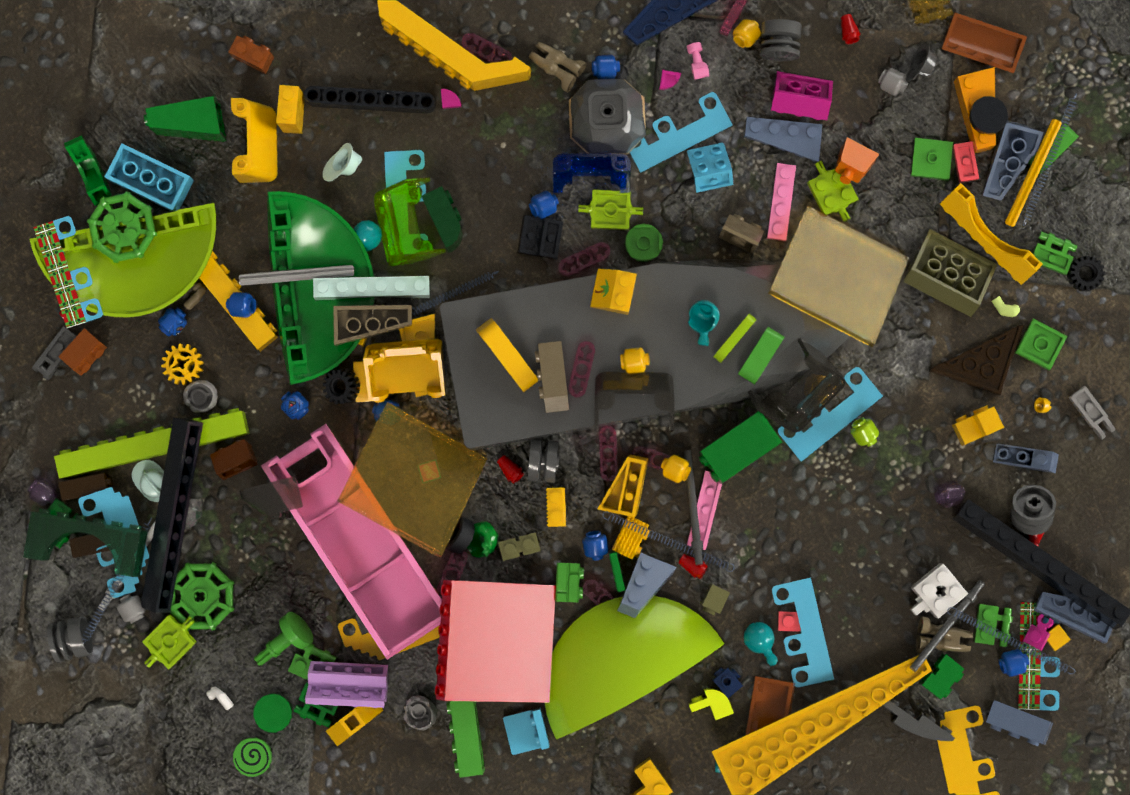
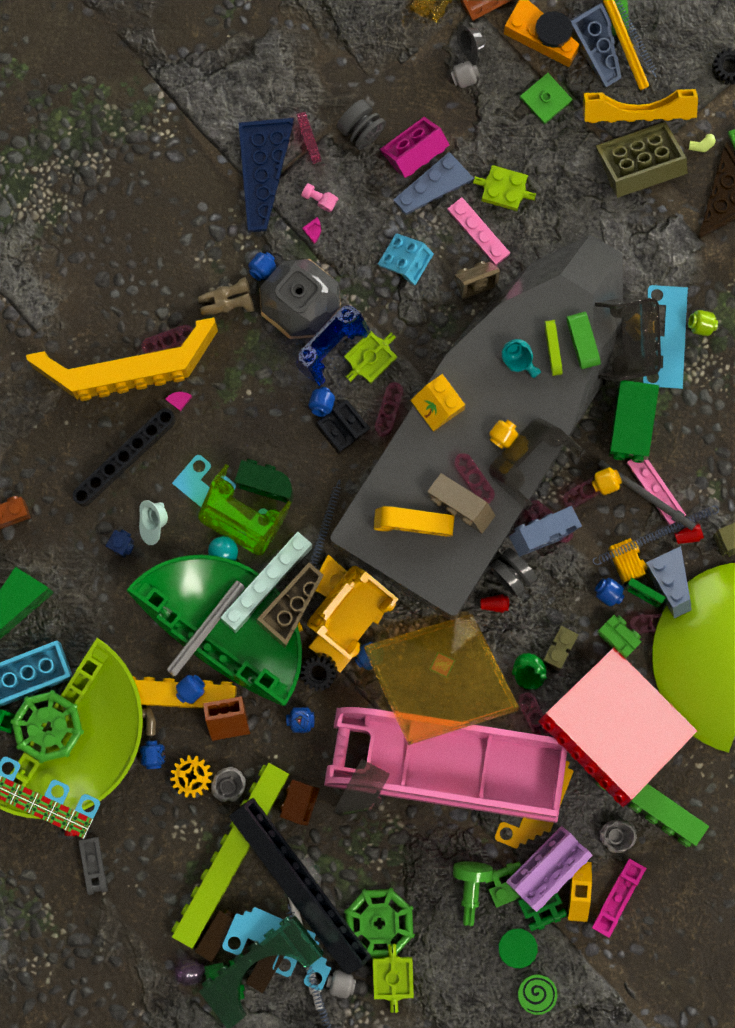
camera: 50 degrees left, 5 degrees down
dark orange brick [59,328,107,376] -> none
light aqua piece [132,460,164,502] -> none
white arm [206,687,234,710] -> none
yellow windscreen [231,98,278,183] -> none
yellow brick [276,85,305,134] -> none
black tyre [441,515,475,554] -> none
medium azure bracket [503,708,550,755] -> none
yellow brick [546,488,566,527] -> none
yellow wedge [597,454,649,518] -> none
bright green tile [625,224,663,262] -> none
medium azure piece [630,92,733,173] -> none
yellow head [733,19,761,48] -> none
clear yellow tile [768,206,909,347] -> none
orange torso [835,137,879,185] -> none
red cone [841,14,861,44] -> none
coral plate [953,141,979,183] -> none
bright green plate [1033,231,1077,275] -> none
none -> dark blue brick [106,529,134,558]
none -> dark orange brick [203,696,250,741]
none -> sand blue wedge [509,506,582,557]
none -> dark pink slope [592,859,647,938]

